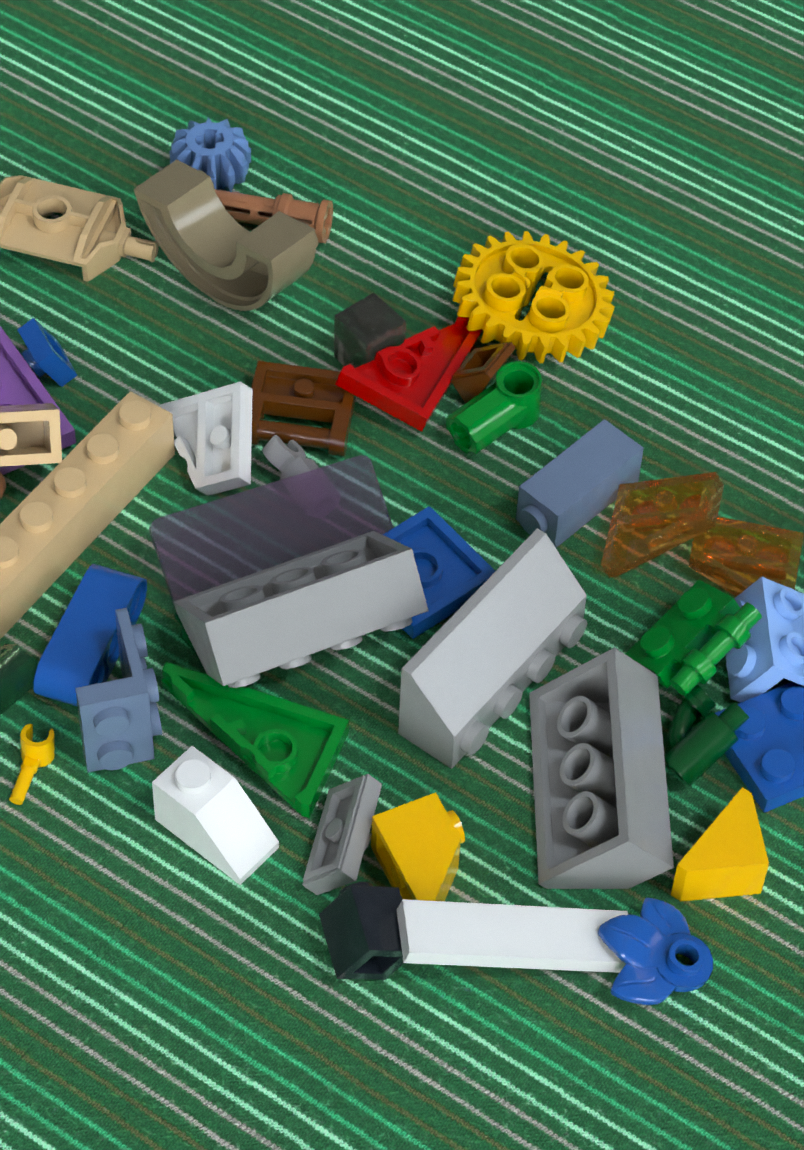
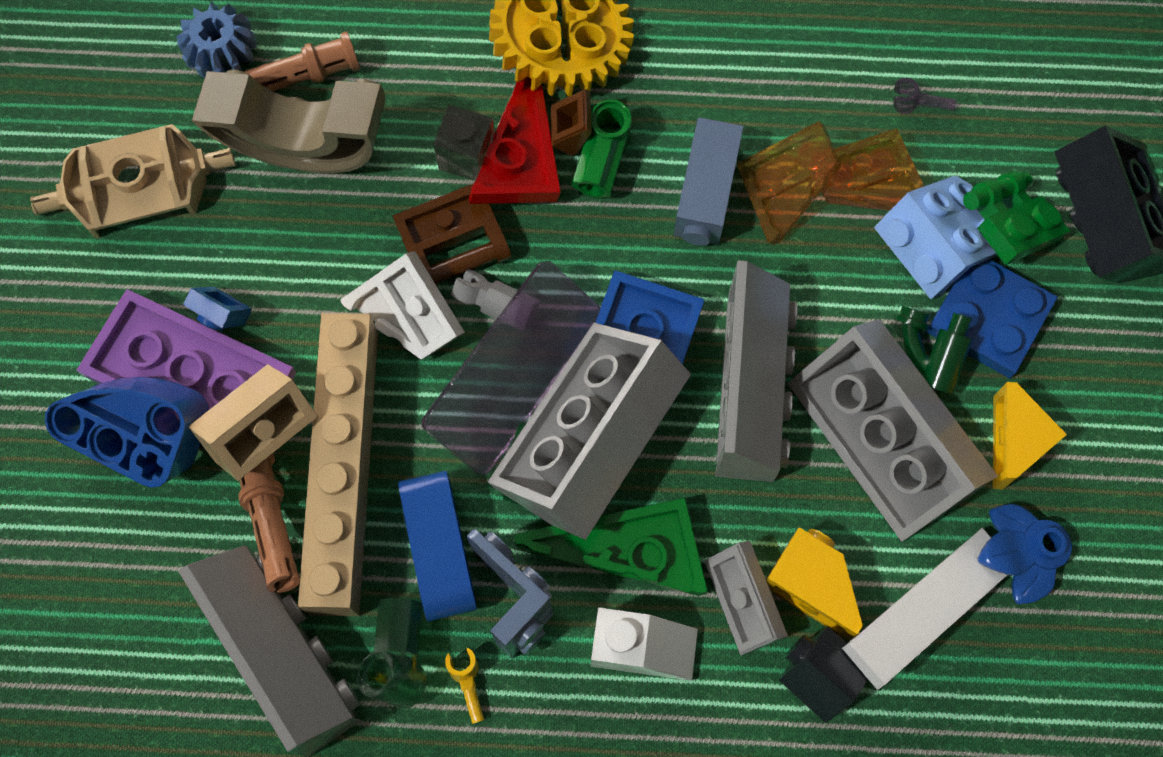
camera: 30 degrees left, 20 degrees up
green plate [625,580,762,696] -> none

